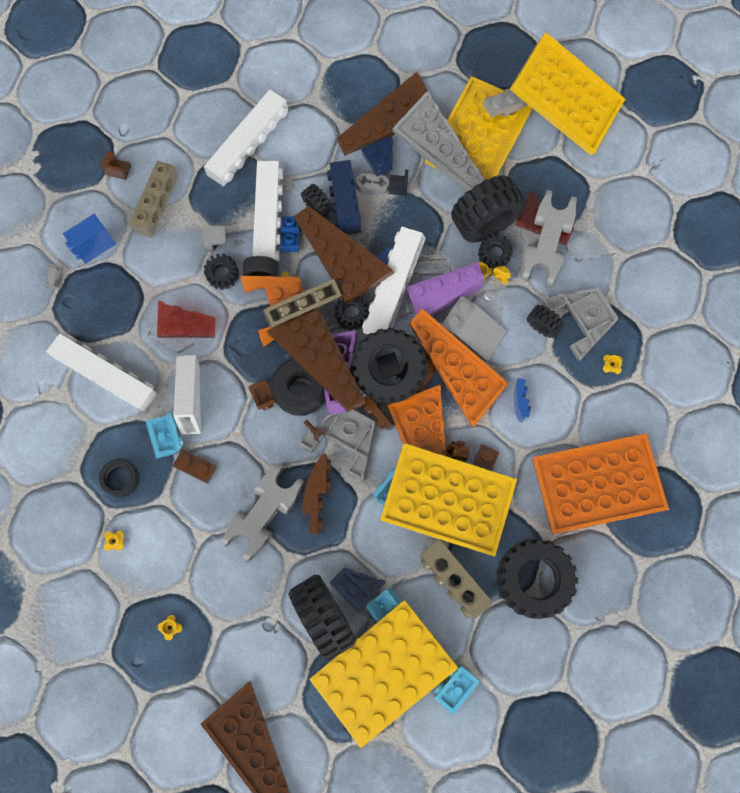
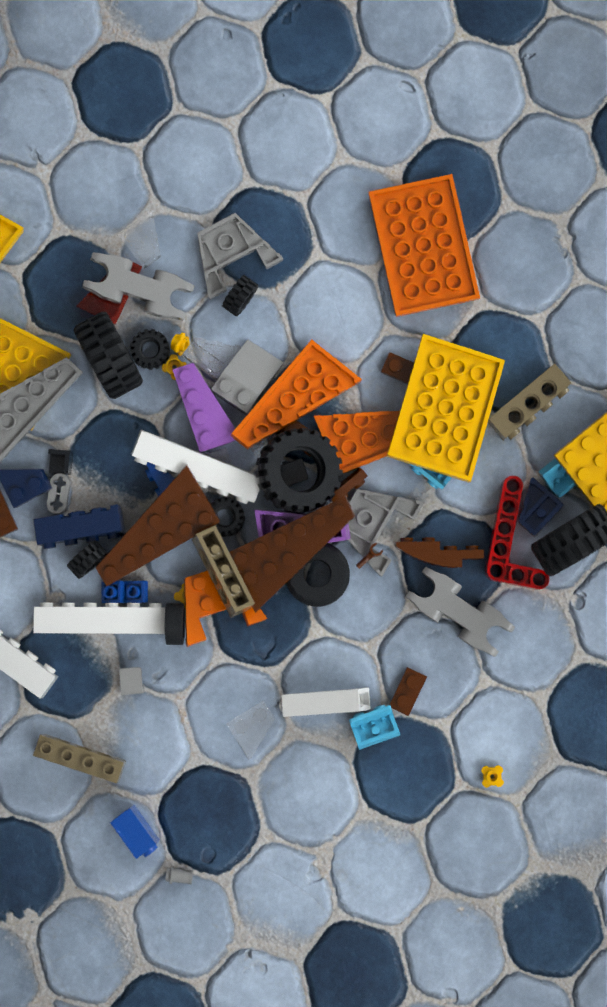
camera: 90 degrees left, 10 degrees up
white brick [46,333,157,413] -> none
black tyre [99,459,140,498] -> none
reddish brown panel [101,151,131,180] -> none
clear red wing [157,300,216,338] -> none
yellow plate [158,615,182,640] -> none
black tyre [204,253,239,290] -> none
reddish brown bracket [248,379,276,411] -> none
clear wing [414,245,451,275] -> none
reddish brown gear [445,440,470,462] -> none
black tyre [496,538,578,619] -> none
blue slope [514,378,531,422] -> none
yellow plate [603,355,623,374] -> none
none -> red beam [485,475,549,590]

